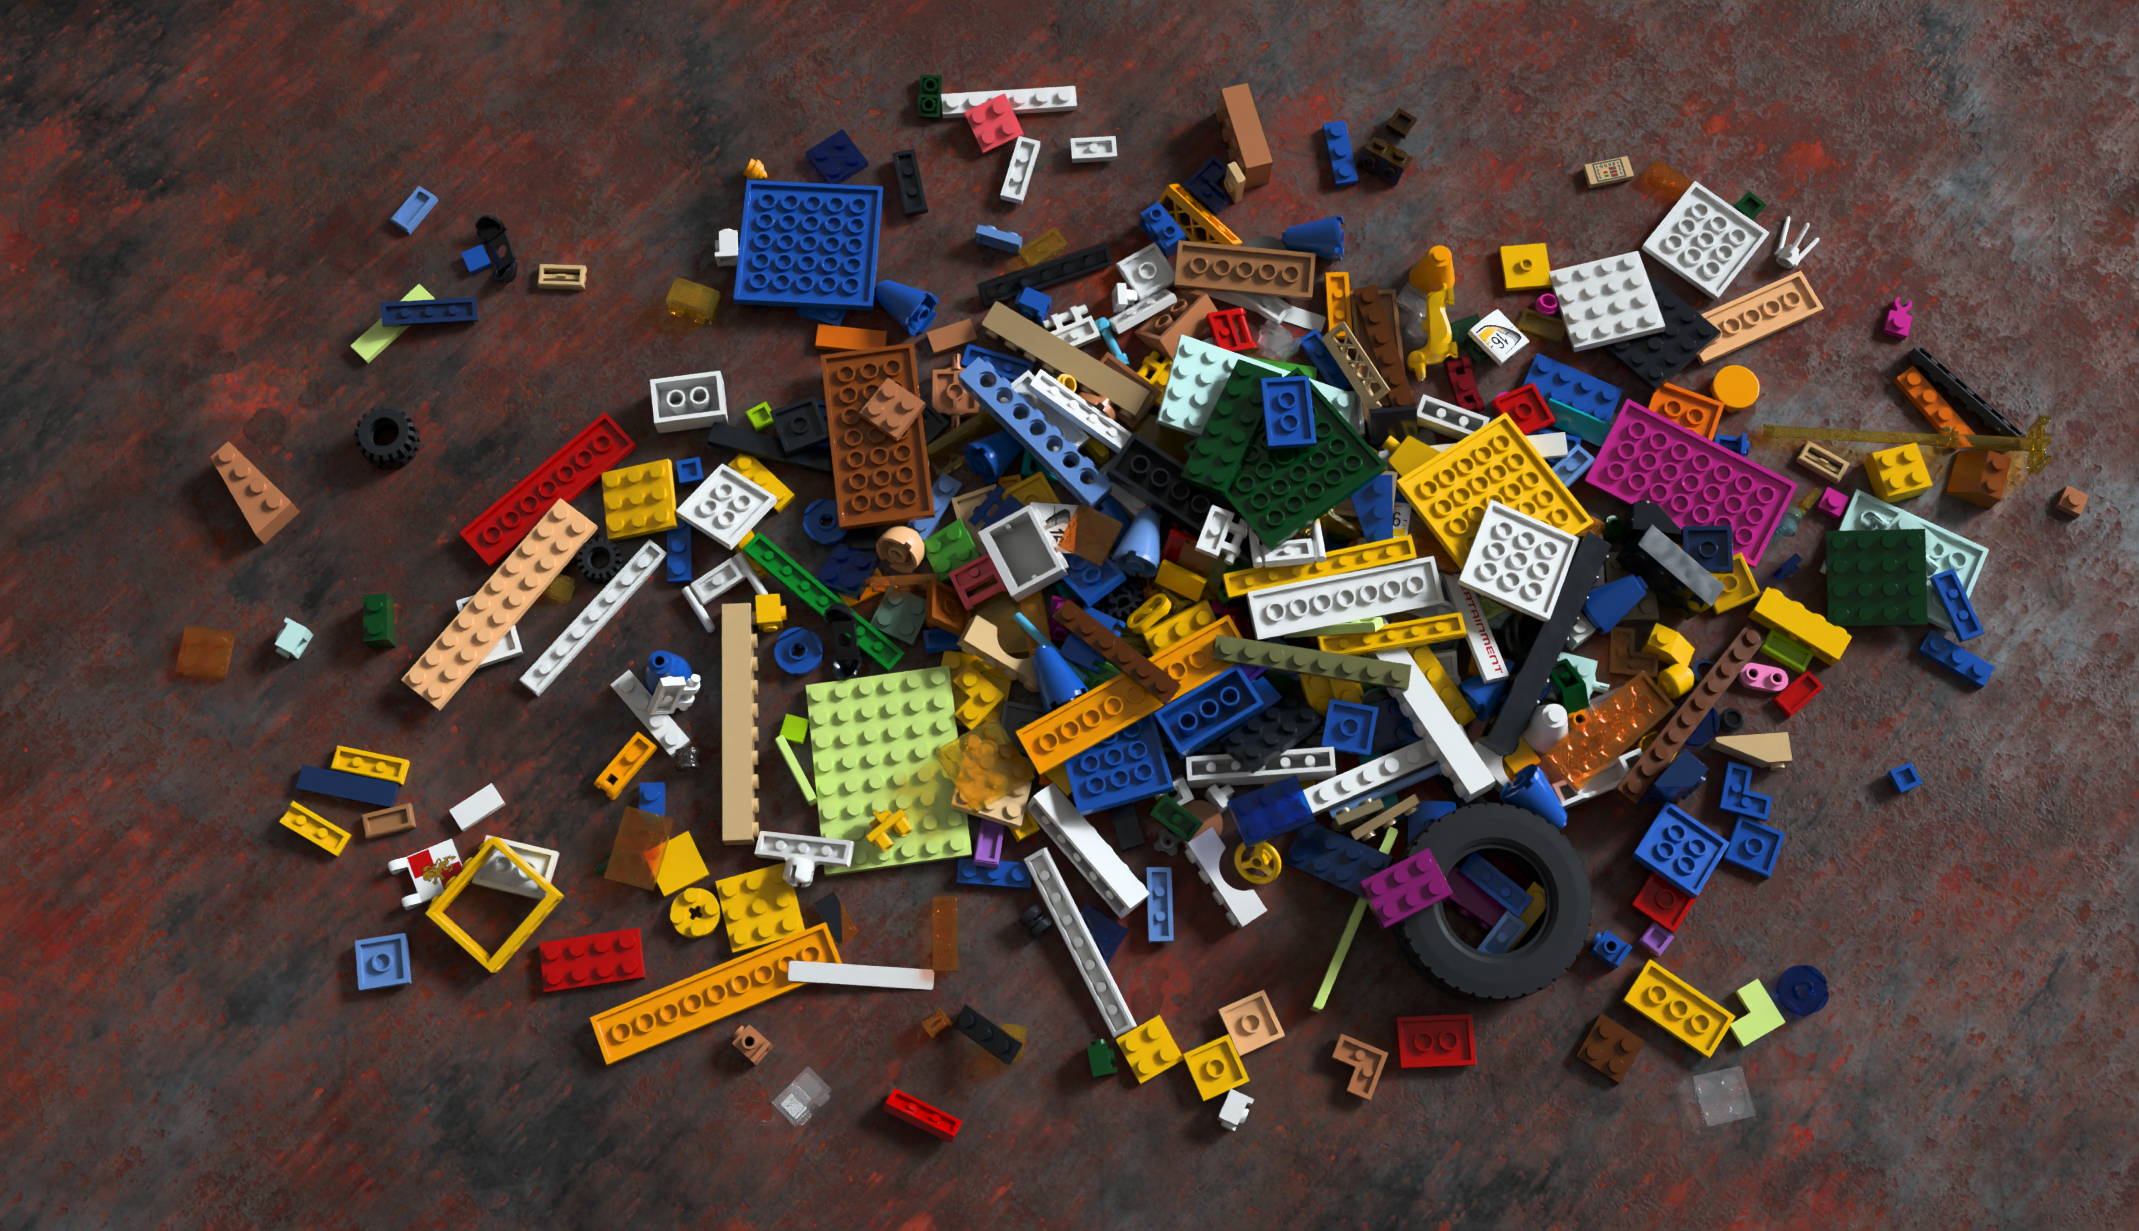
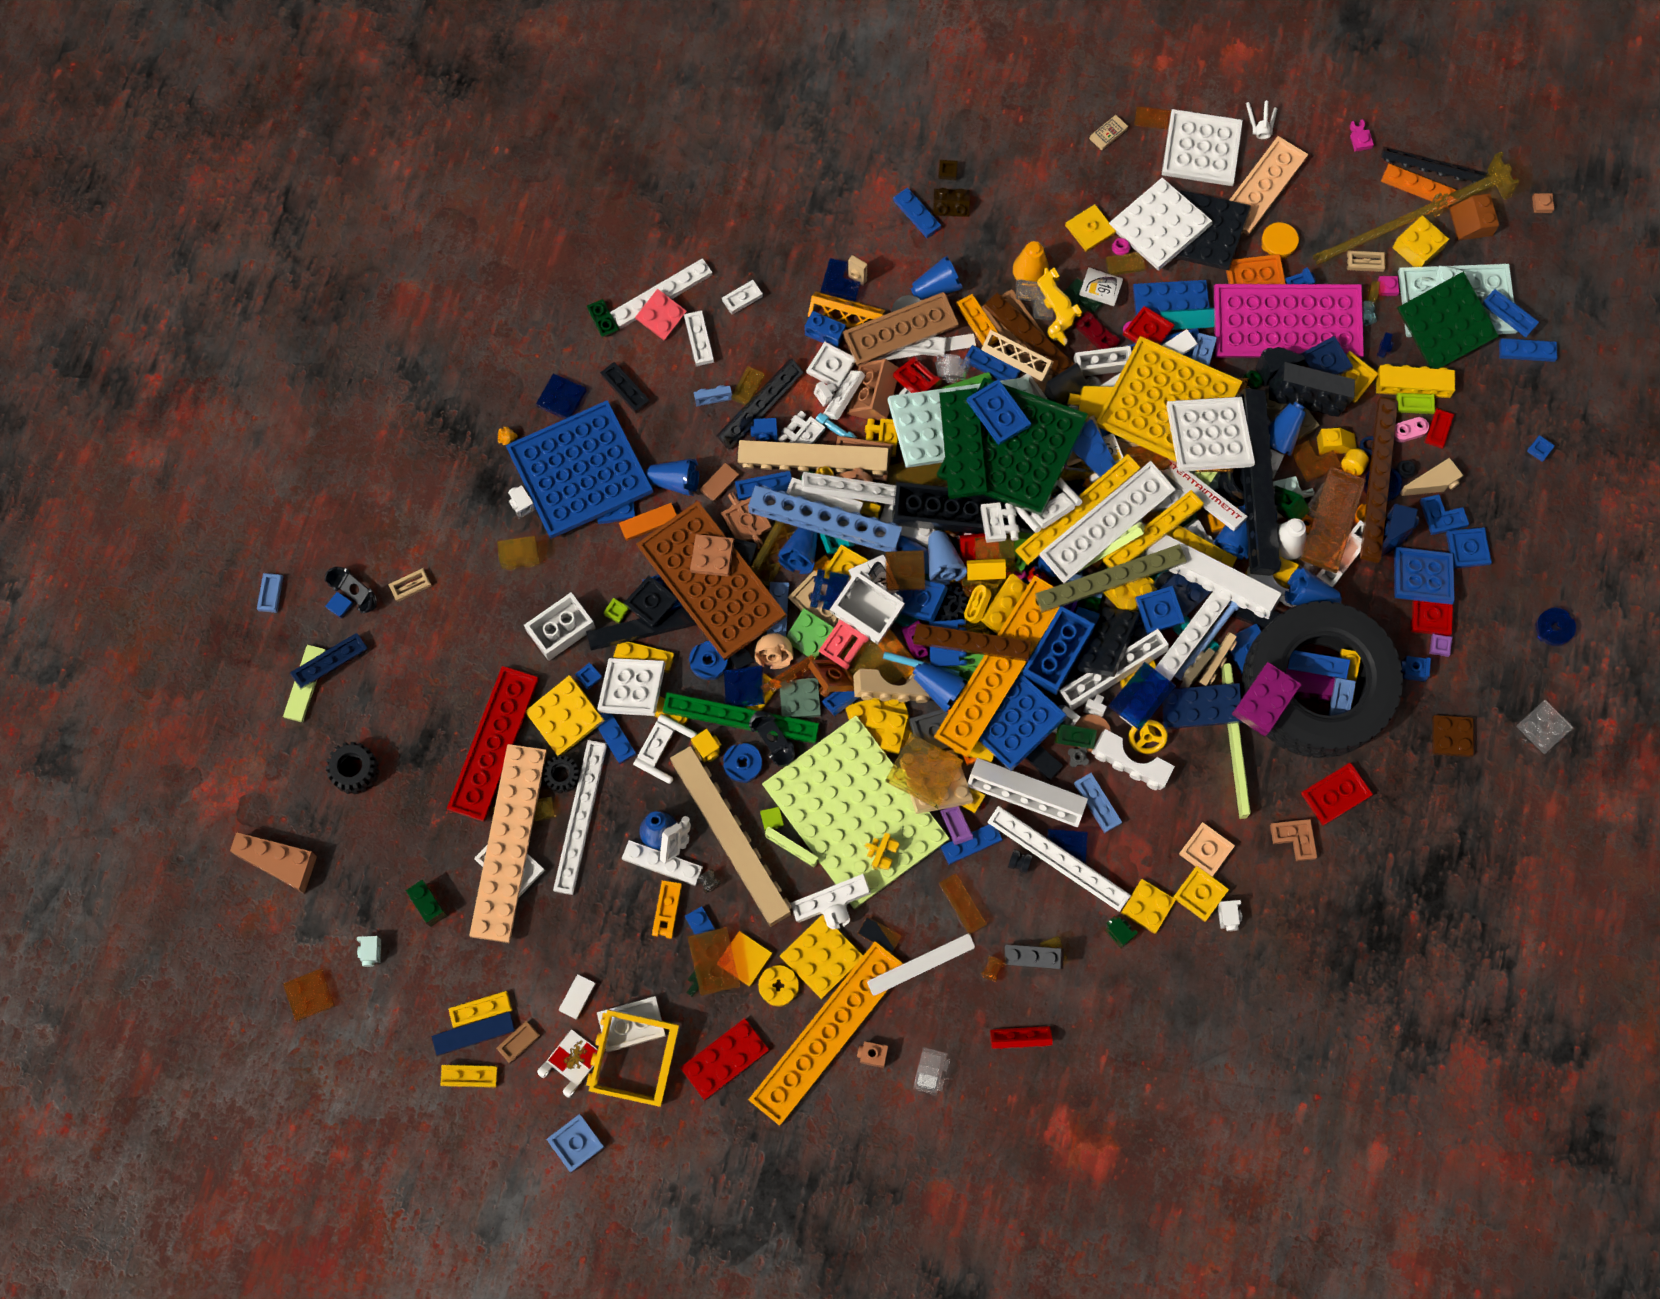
camera: 25 degrees left, 0 degrees up
nougat brick [1216,83,1273,189] -> none
yellow plate [1622,959,1736,1059] -> none
yellowish green tile [1729,979,1785,1048] -> none
dark green plate [1734,191,1766,221] -> none

